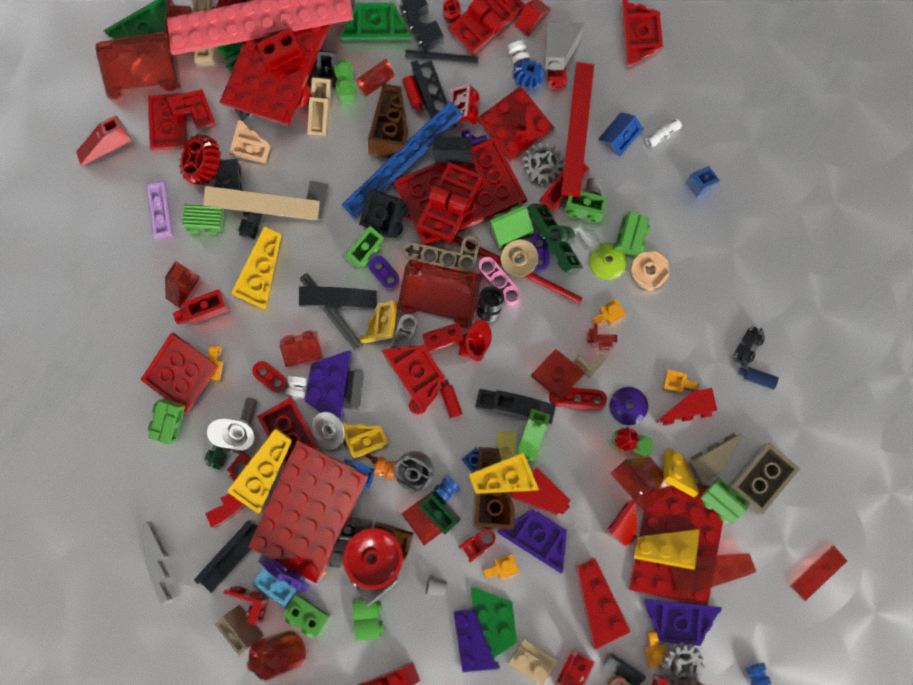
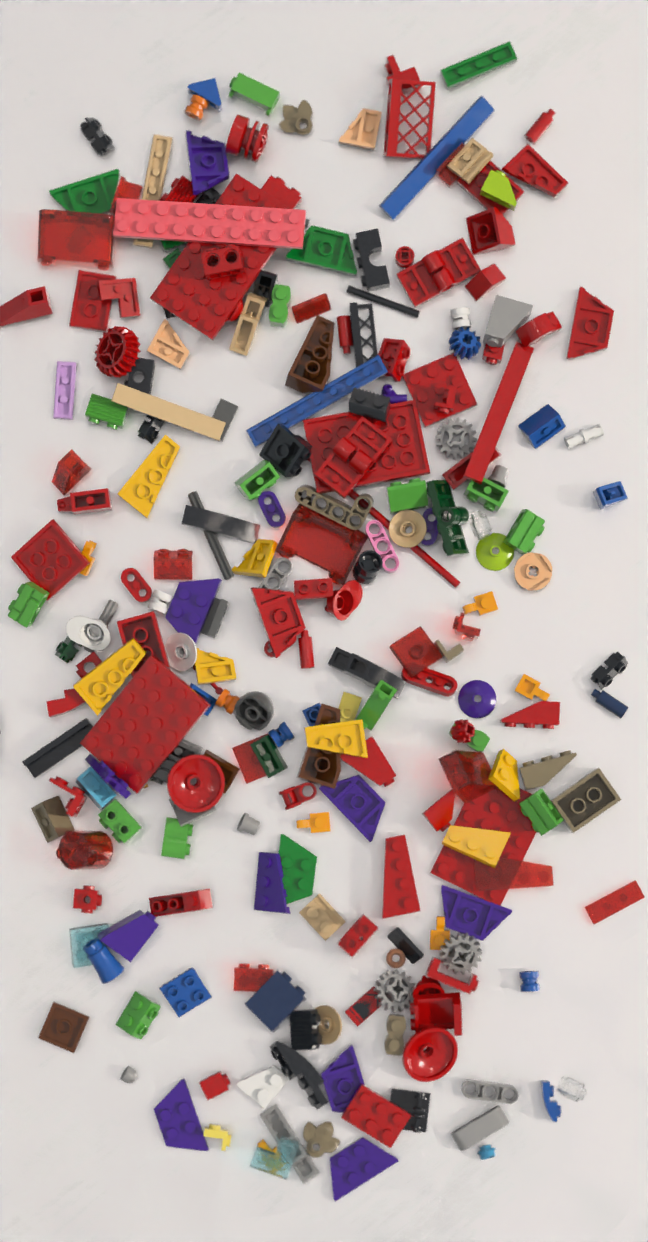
camera: 10 degrees right, 5 degrees up
none -> red brick [515,311,562,347]

